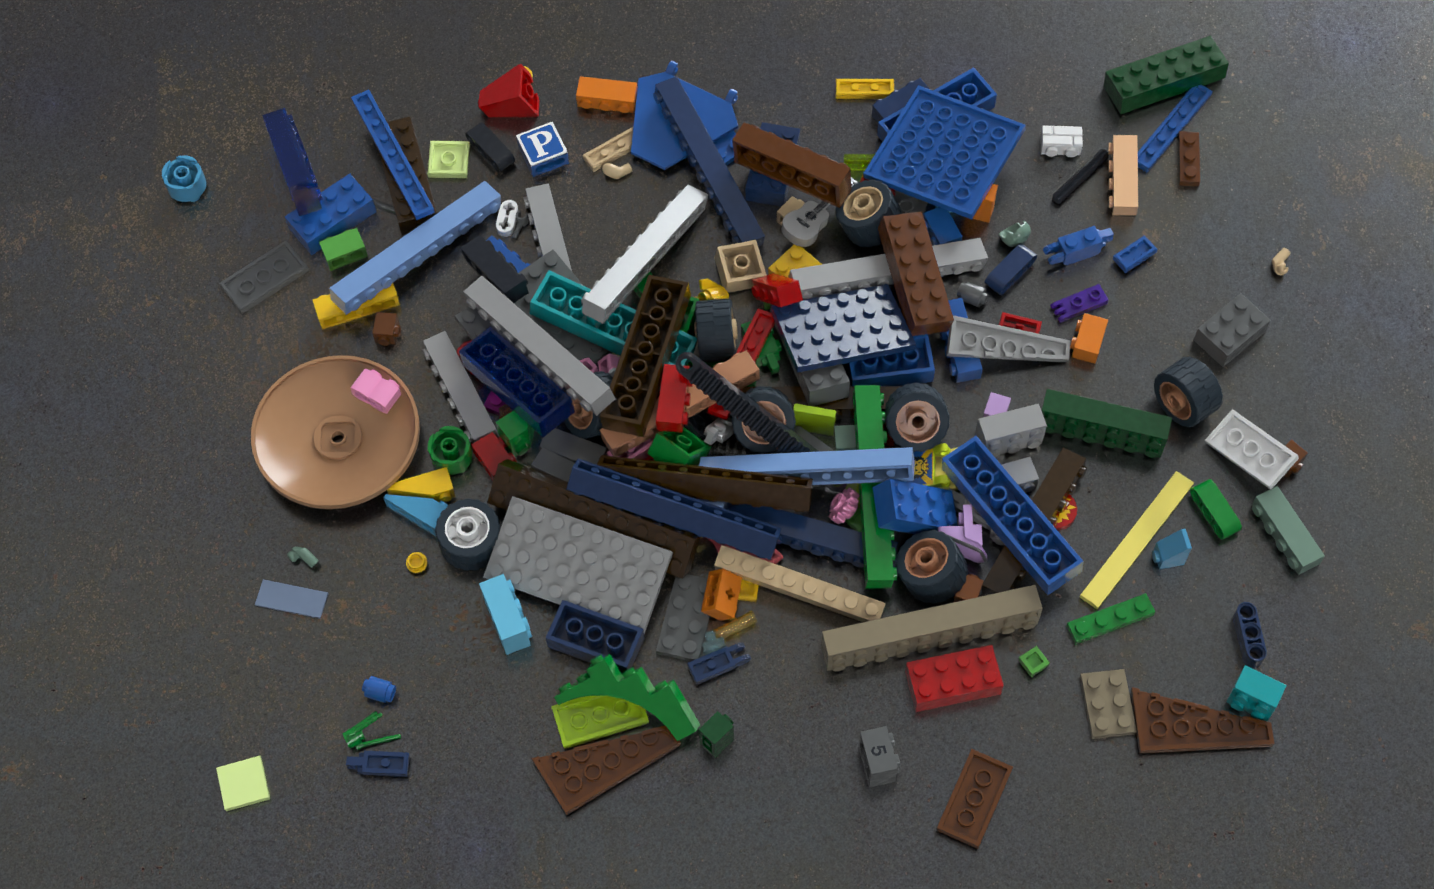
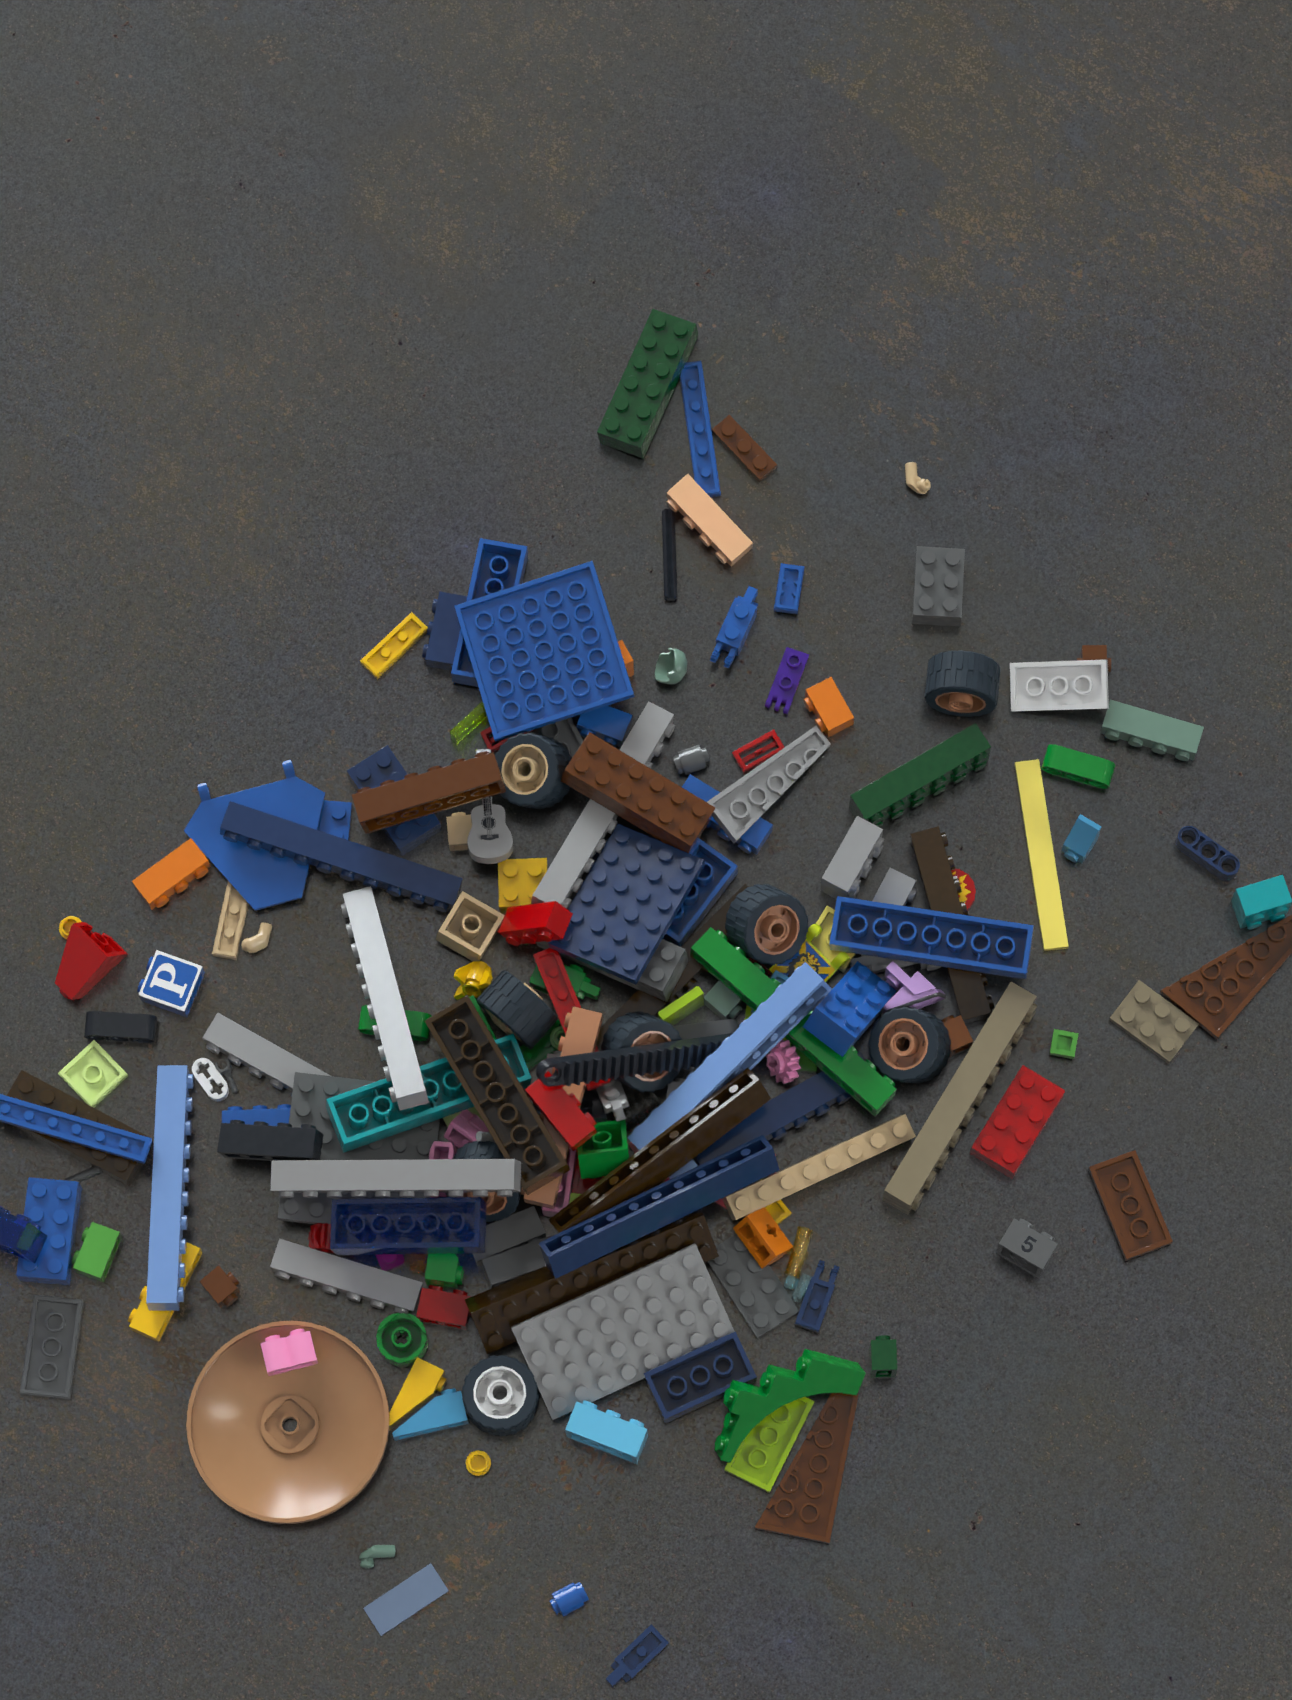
camera: 45 degrees left, 10 degrees up
green plant [342,711,401,750] -> none
lavender brick [983,392,1011,417] -> none
dark blue beam [984,243,1037,295] -> none
white brick [1040,126,1083,157] -> none
green plate [1066,593,1155,645] -> none

